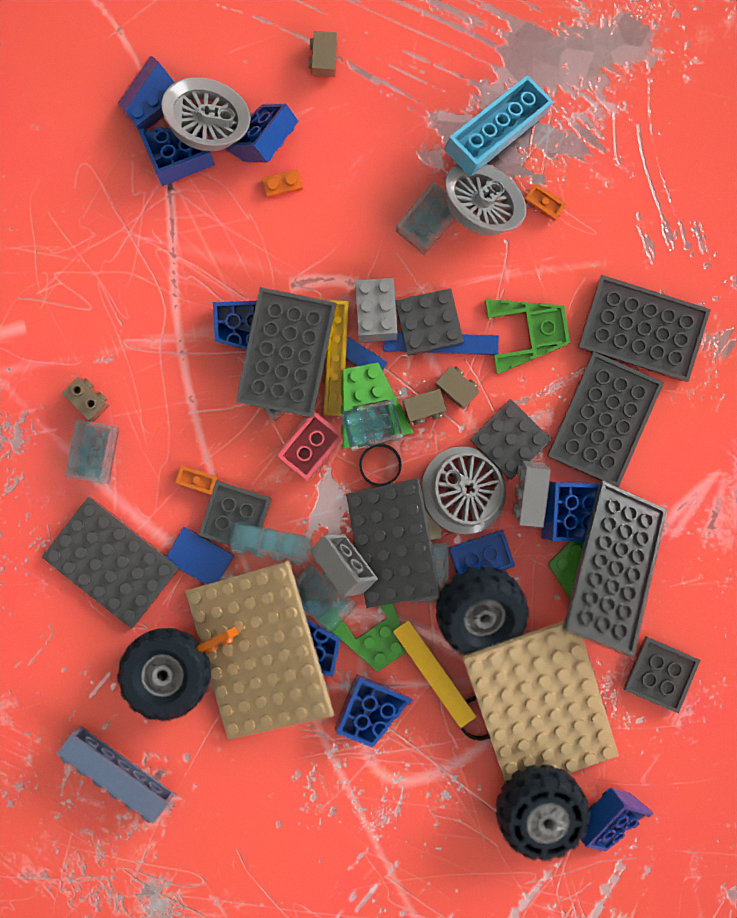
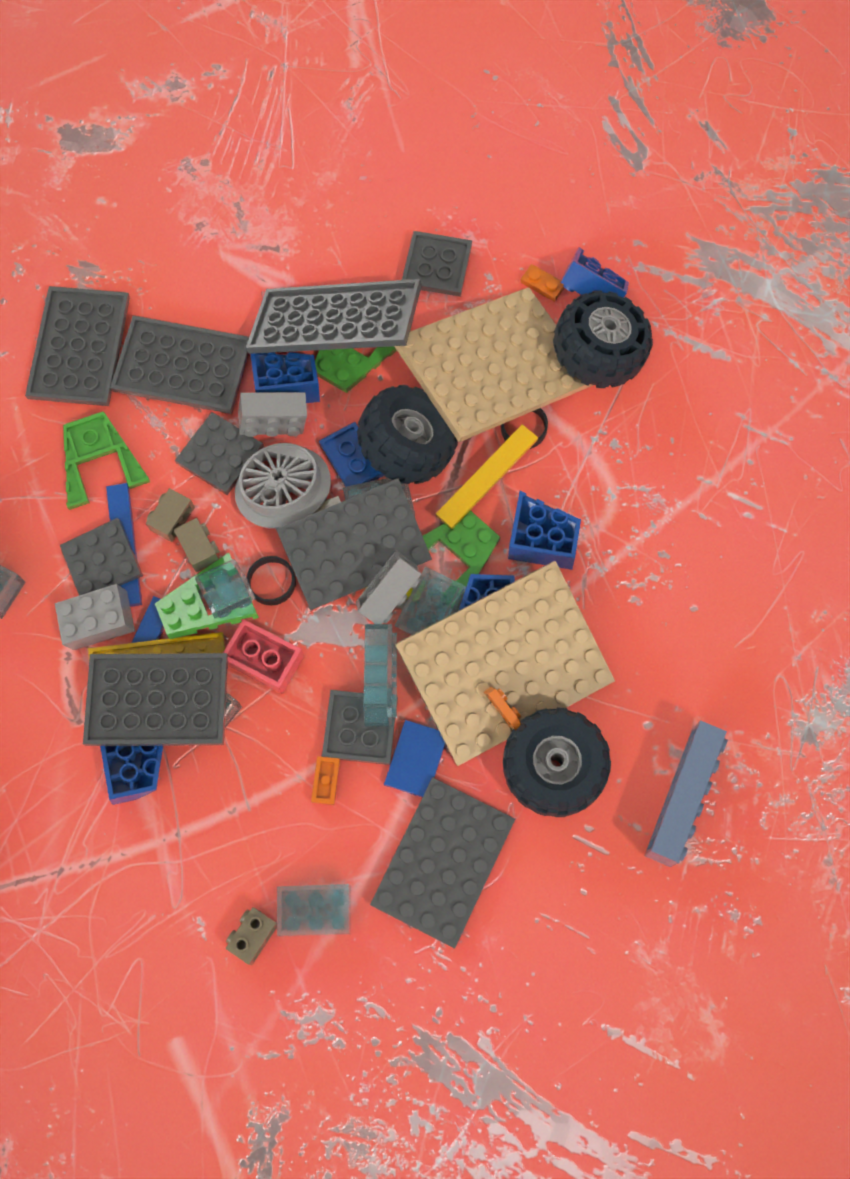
camera: 95 degrees left, 15 degrees down
none -> orange plate [520,264,564,302]

